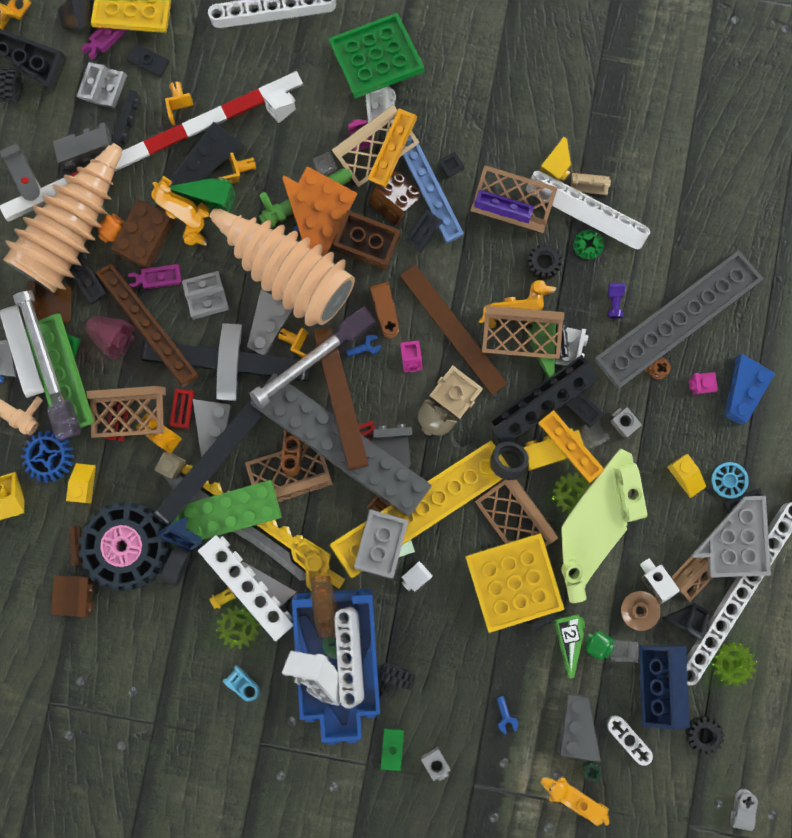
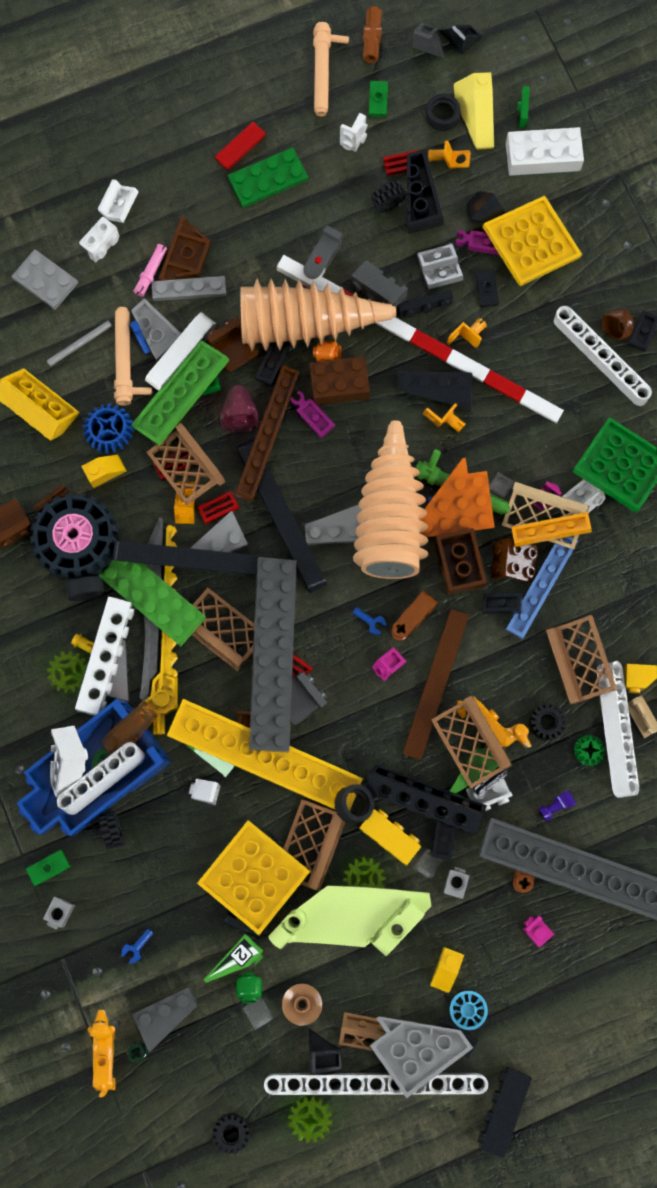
camera: 55 degrees right, 5 degrees down
piece [13,290,80,441] -> none
light orange animal [151,176,210,246] -> none
dark tan brick [155,452,186,479] -> none
dark blue slope [157,517,202,552] -> none
green slope [170,178,236,213] -> none
light grey slope [182,271,229,320] -> none
light grey slope [216,323,242,401] -> none
medium azure piece [223,665,261,701] -> none
flat silver piece [250,306,377,408] -> none
white slope [263,89,296,123] -> none
light orange bracket [278,327,308,358] -> none
dark orange piece [281,429,303,477] -> none
reddish brown tile [313,328,369,470] -> none
light grey plate [354,510,408,579] -> none
dark tan cylinder [418,399,457,436] -> none
tan plate [429,365,483,420] -> none
black plate [439,152,464,178] -> none
dark purple plate [474,190,534,224] -> none
light orange plate [538,410,605,483] -> none
white beam [606,716,653,766] -> none
dark blue brick [639,644,690,730] -> none
white torso [640,558,680,605] -> none
blue wedge [724,354,775,425] -> none

